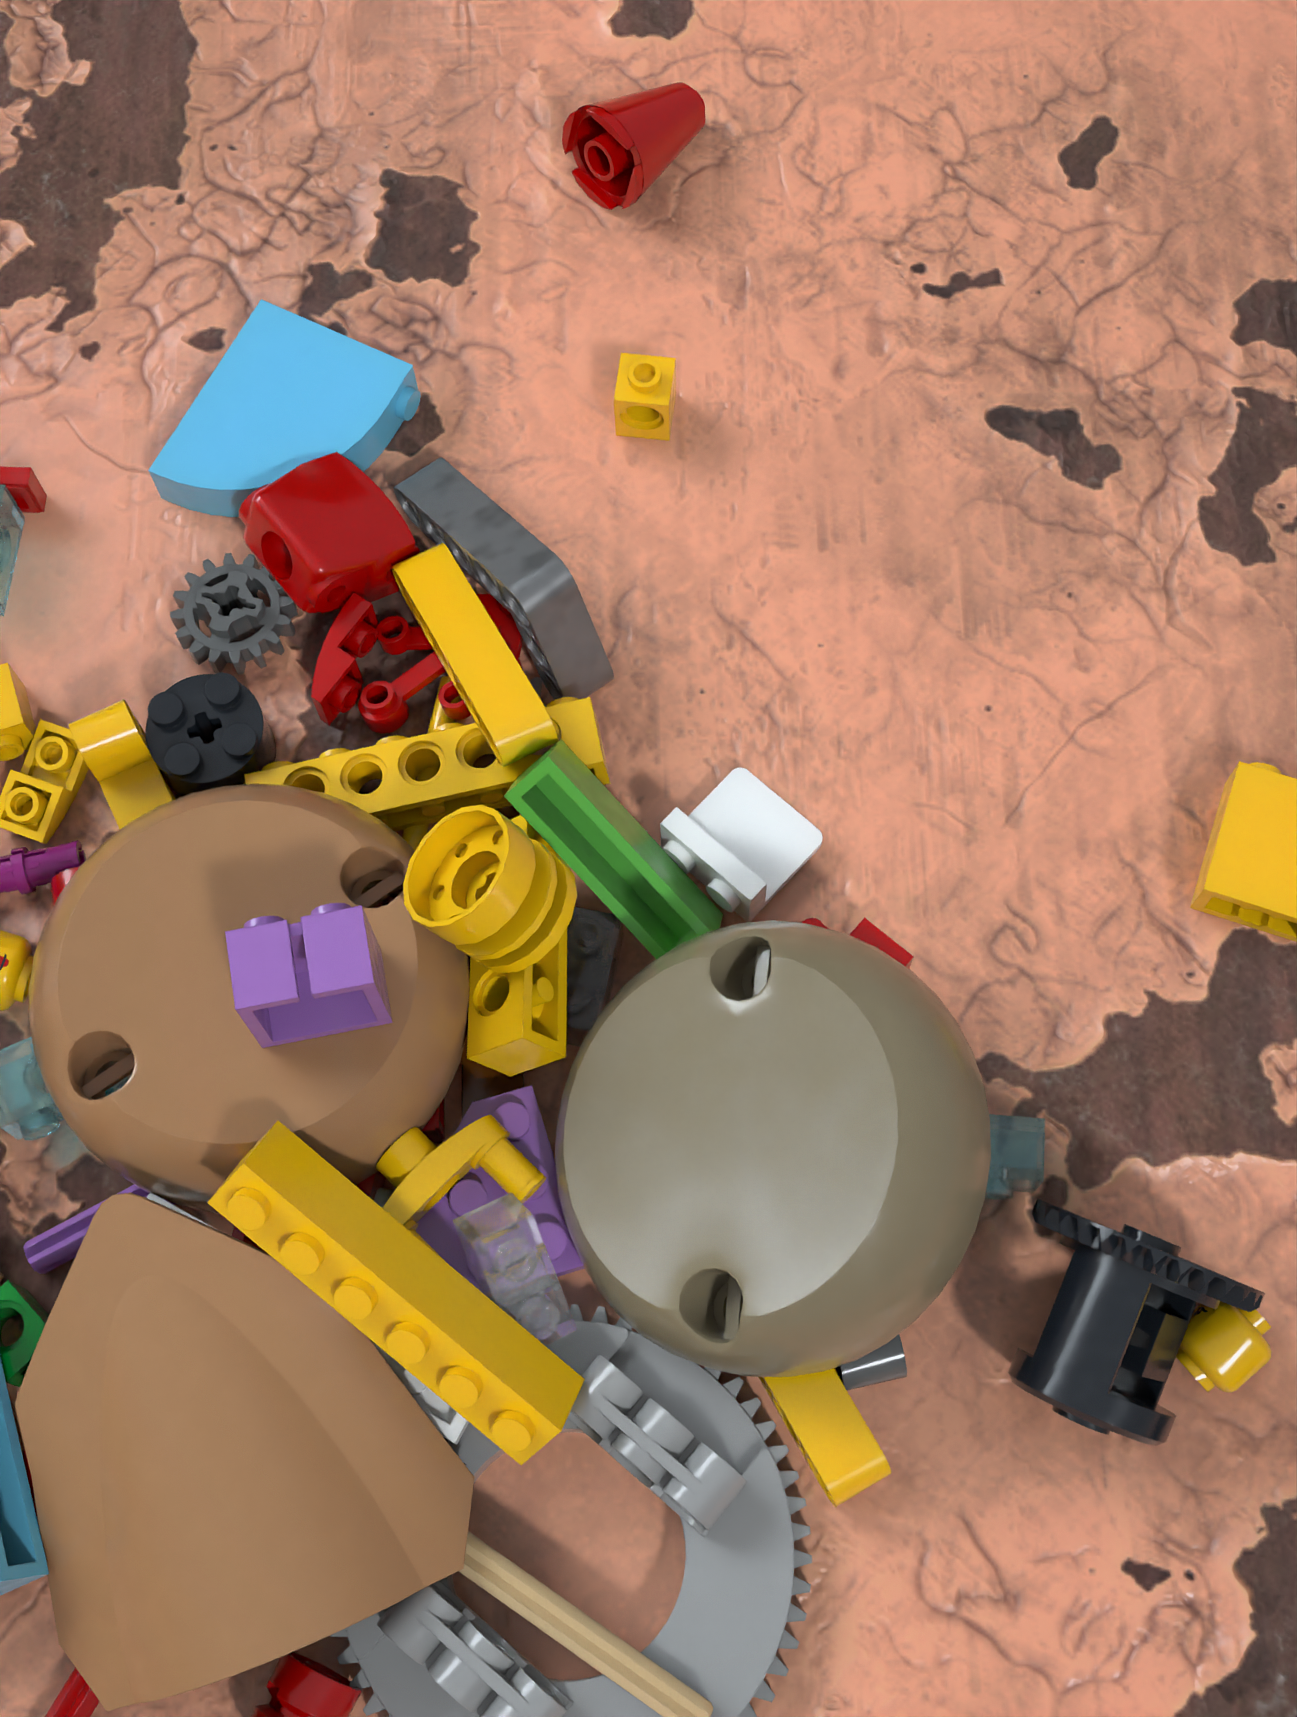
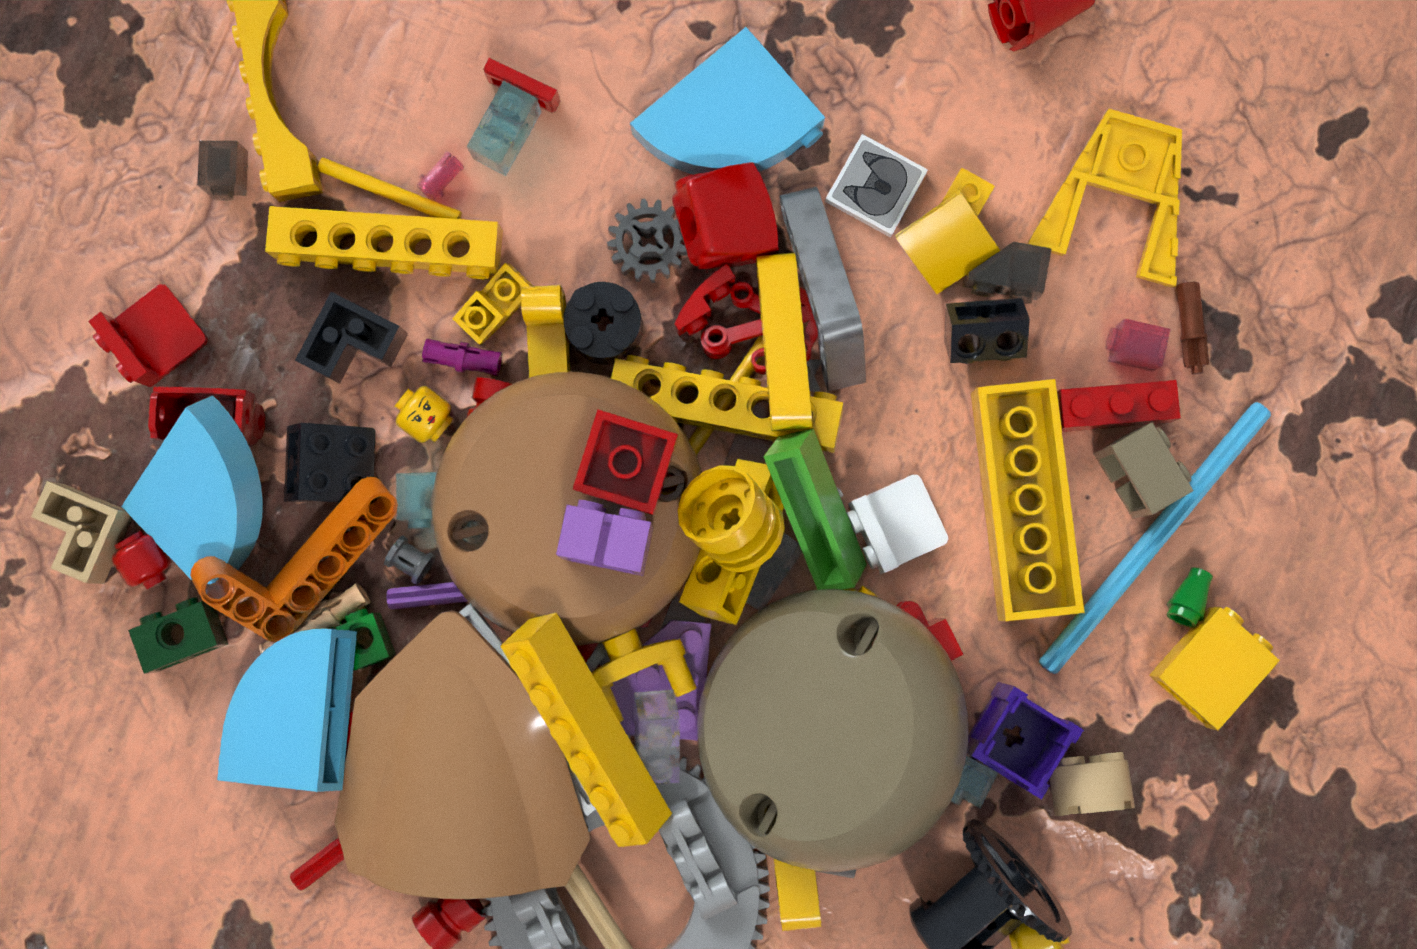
camera: 25 degrees right, 15 degrees up
none -> flat silver bush [384,535,436,585]
none -> red brick [572,409,679,515]
none -> tile [825,134,928,238]
none -> yellow slope [895,190,1001,294]
none -> black brick [944,298,1030,364]
none -> clear smoke slope [962,242,1052,304]
none -> dark purple container [967,682,1084,800]
none -> yellow brick [971,379,1085,621]
none -> yellow wing [1027,109,1182,288]
none -> medium azure axle [1039,402,1271,674]
none -> tan brick [1050,752,1135,816]
none -> red brick [1057,380,1181,432]
none -> dark tan piece [1093,422,1194,519]
none -> clear pink brick [1105,319,1170,372]
none -> green cone [1166,567,1213,628]
none -> copper piece [1176,281,1210,375]

